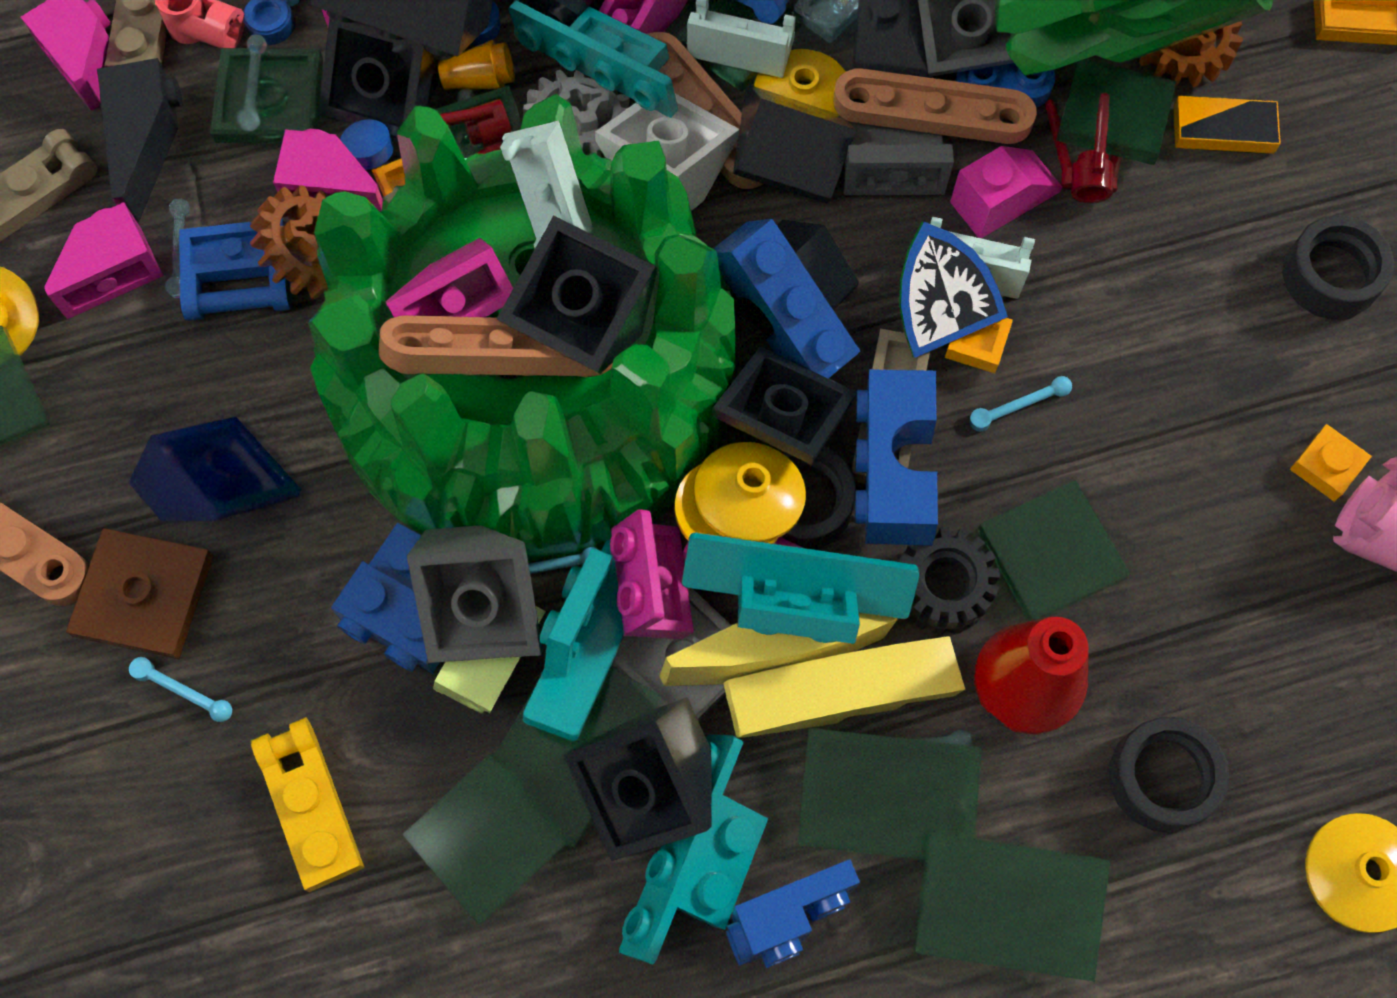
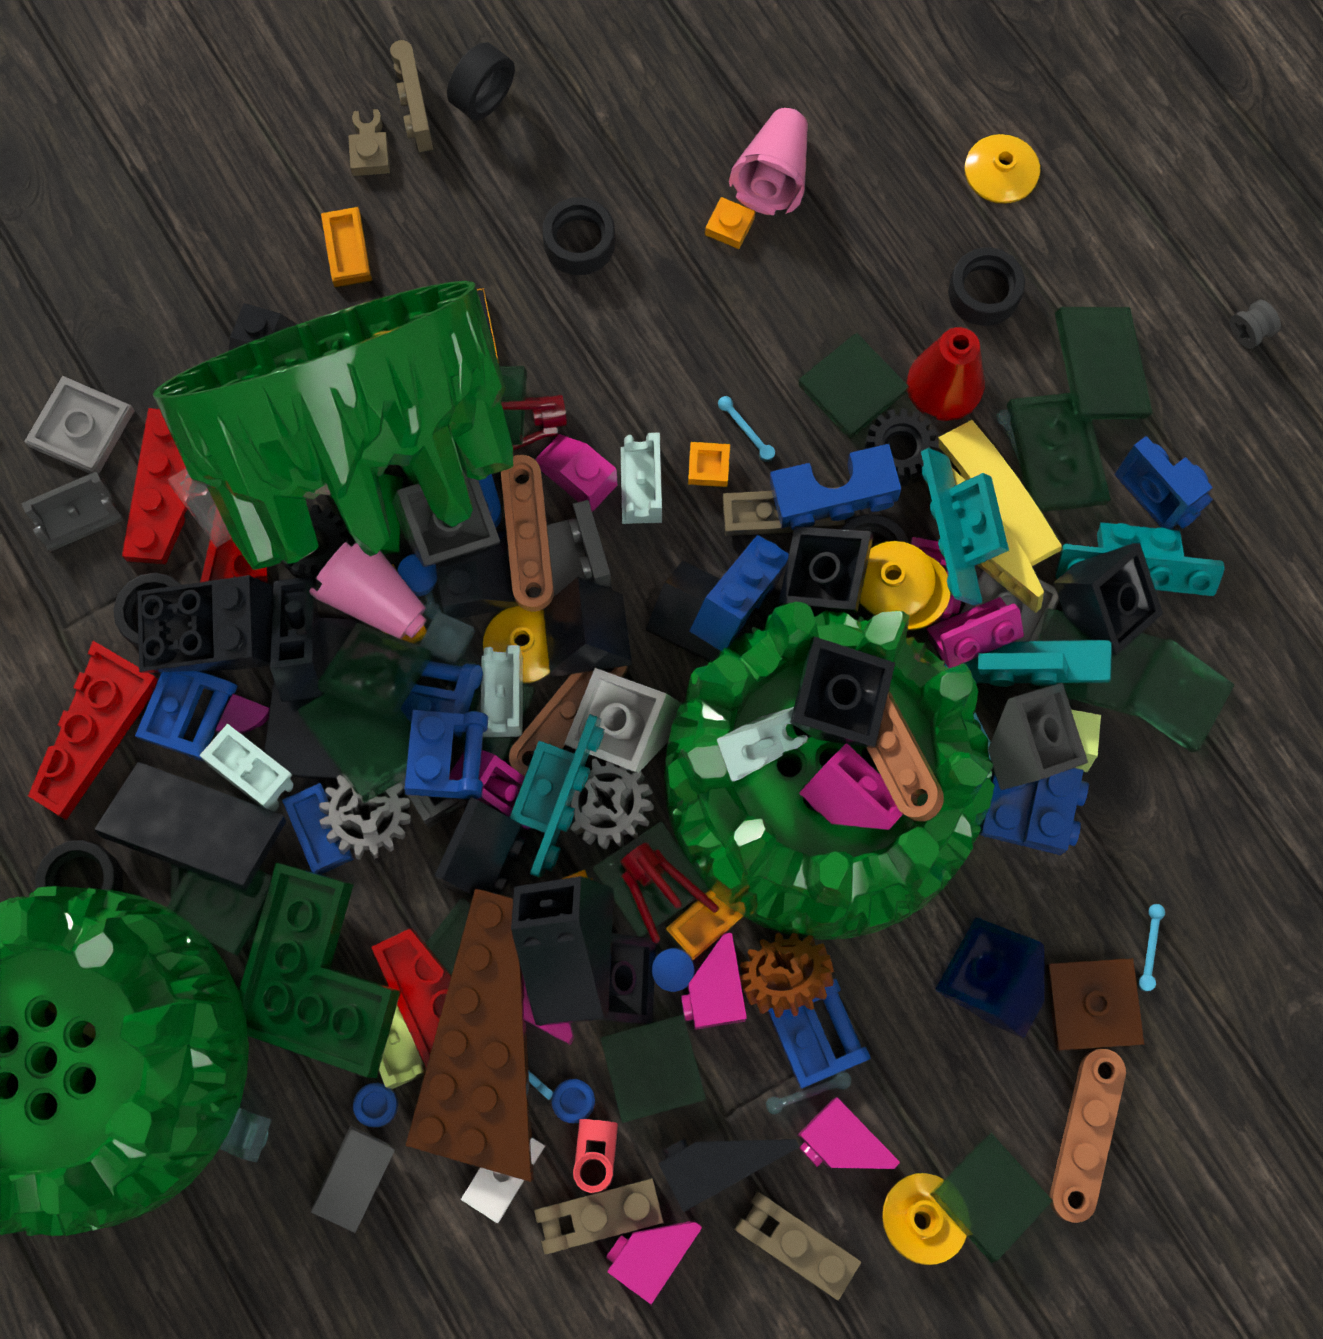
camera: 105 degrees left, 5 degrees up
clear light blue hinge [237,34,267,131] -> none
yellow plate [251,717,365,892] -> none
shield [899,221,1008,358] -> none

